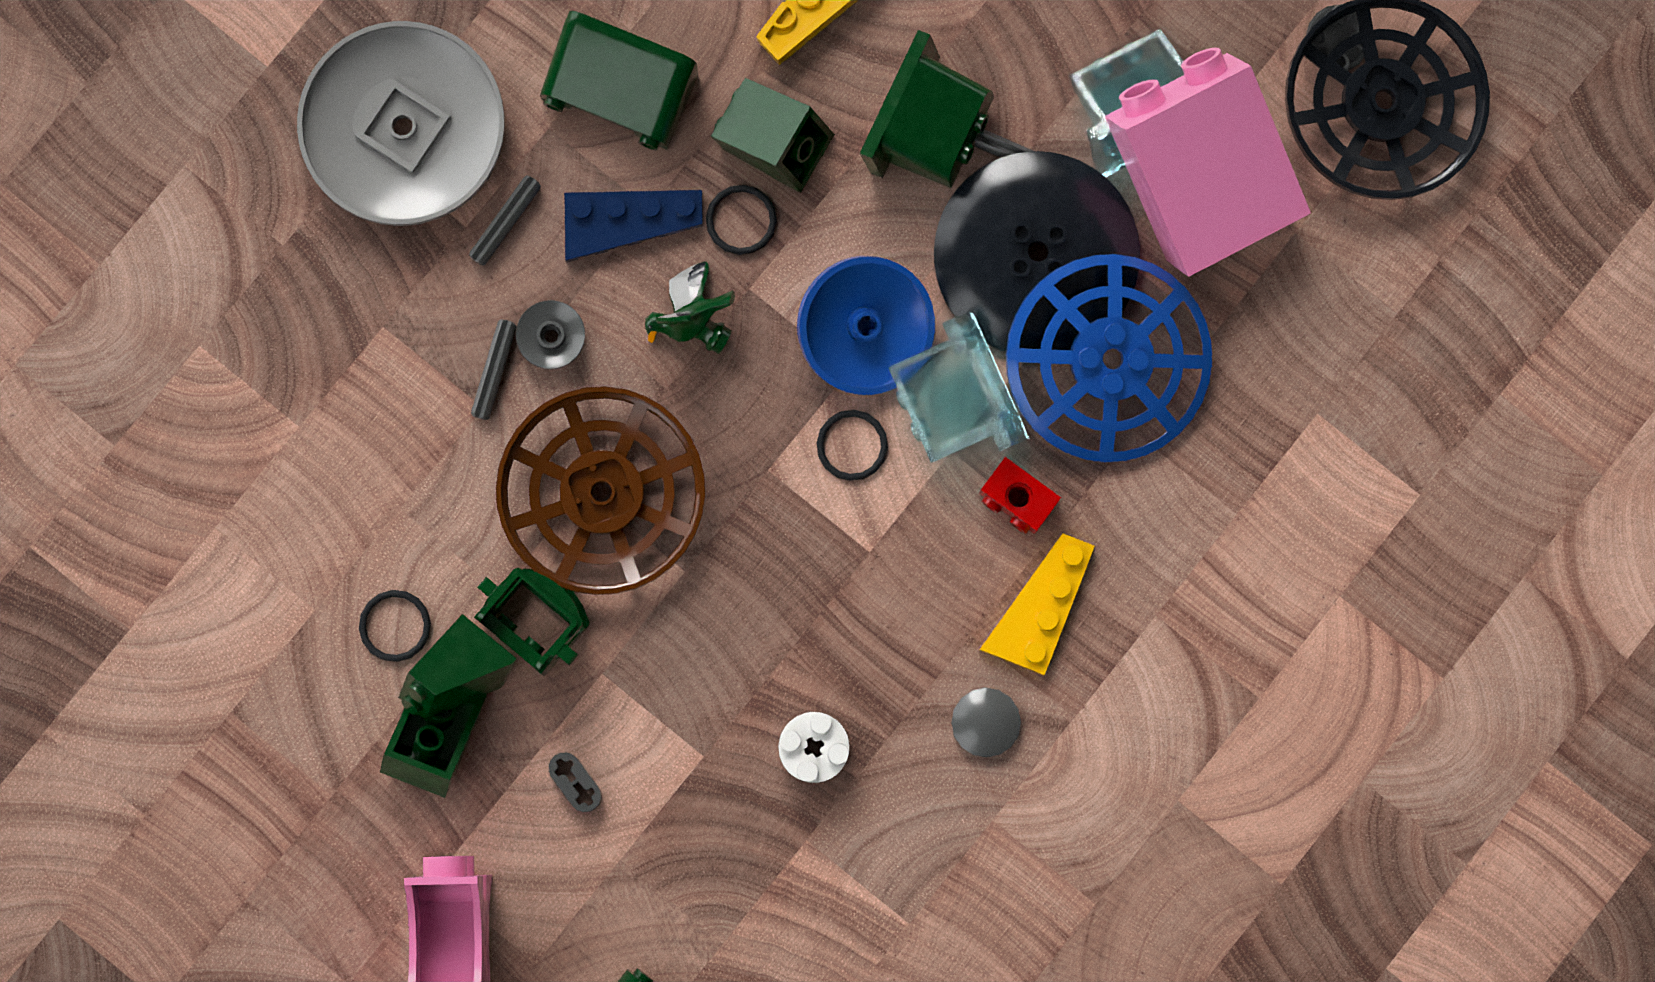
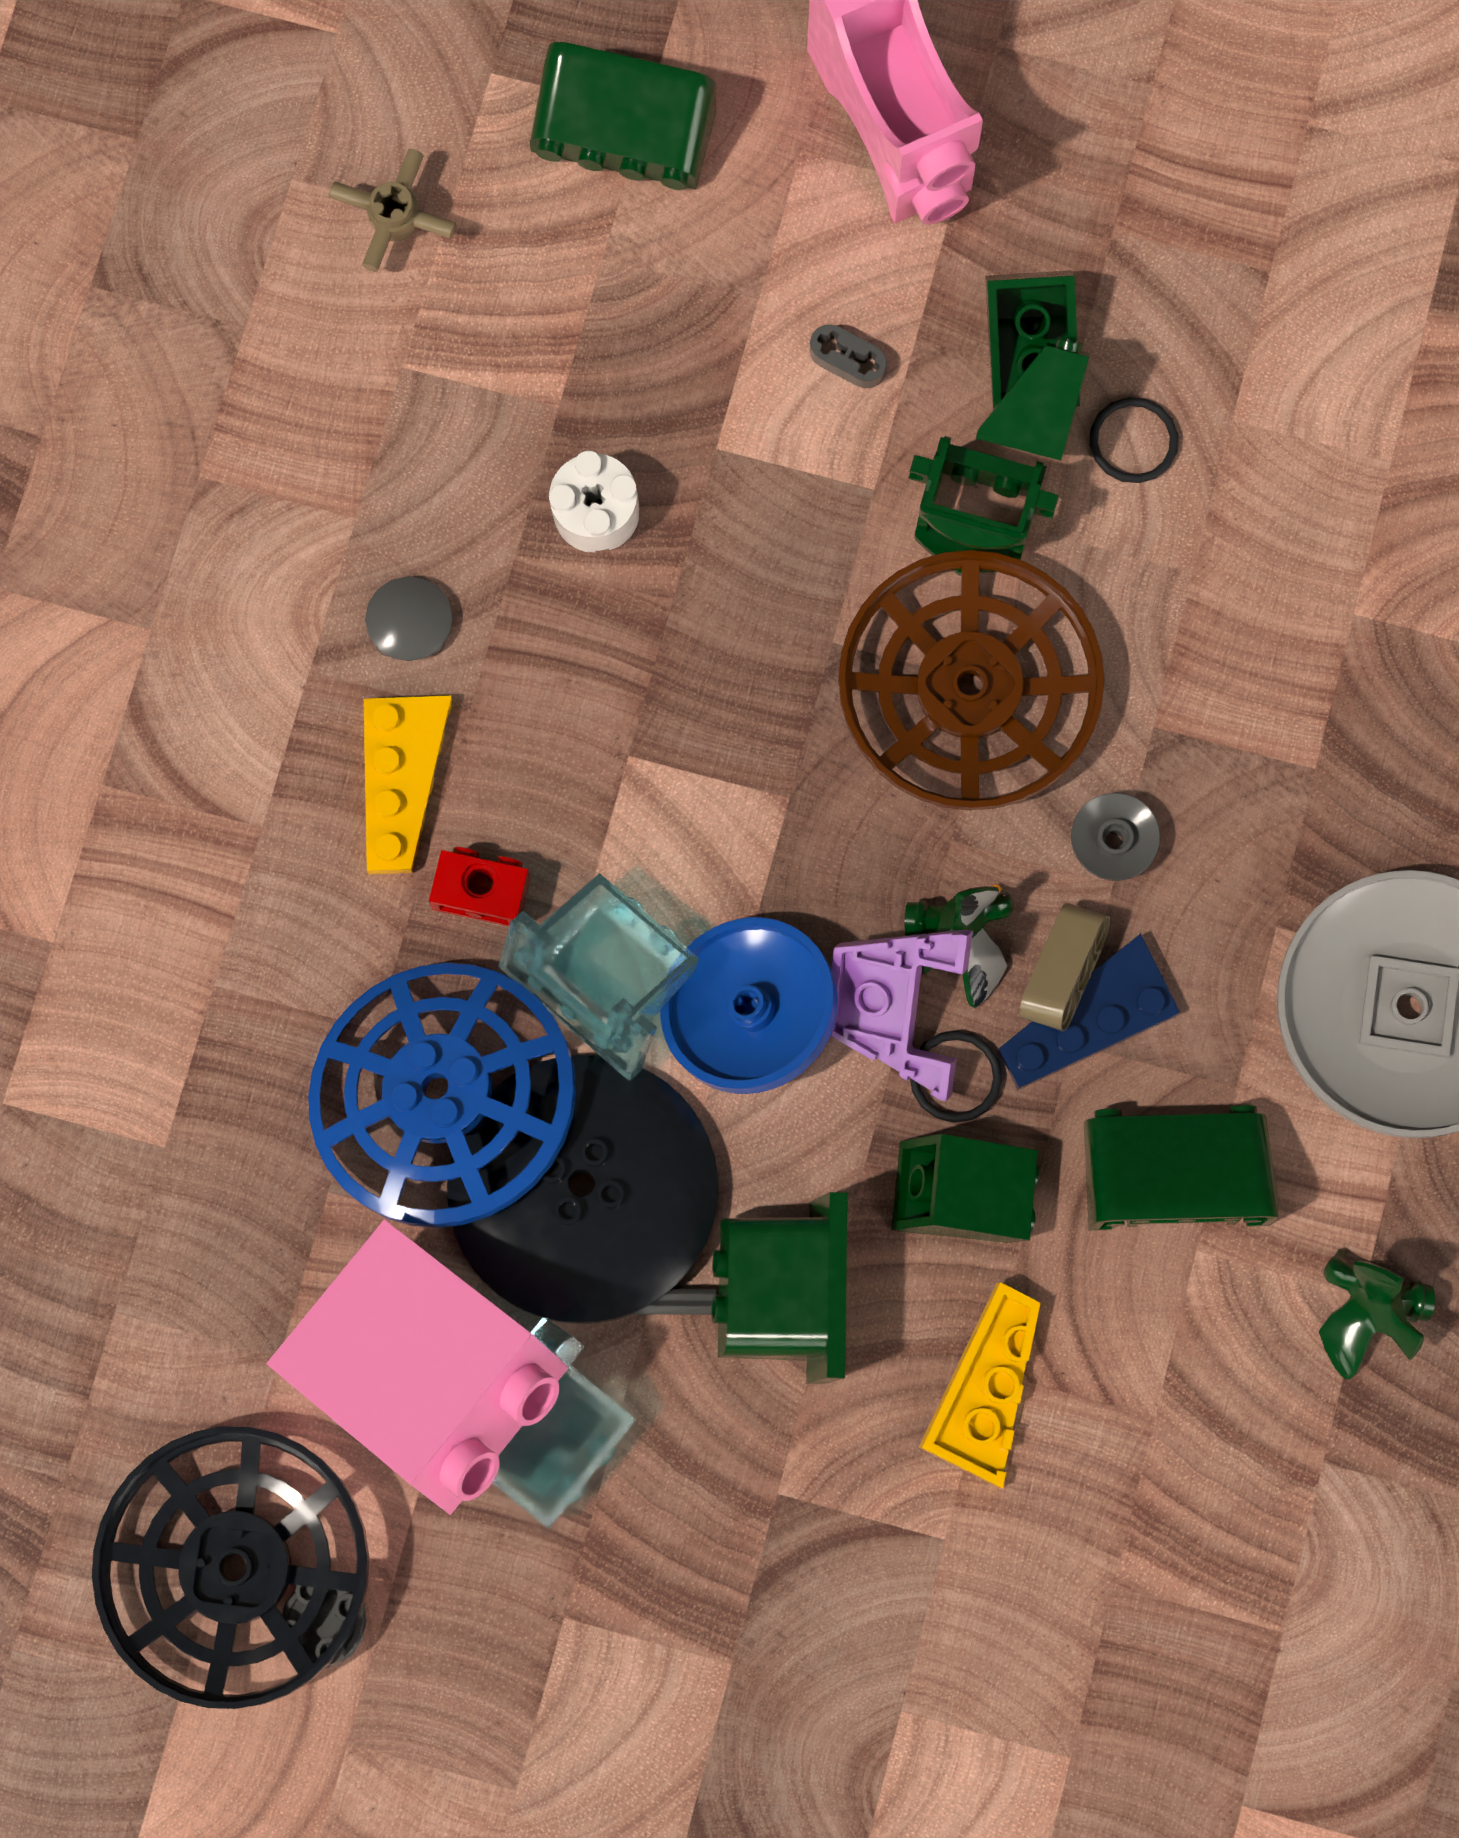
camera: 160 degrees right, 5 degrees down
dark grey axle [469,175,541,266] -> none
dark grey axle [471,319,517,420] -> none
black piece [816,410,888,481] -> none
none -> medium lavender wing [831,930,973,1101]
none -> dark tan beam [1020,903,1110,1031]

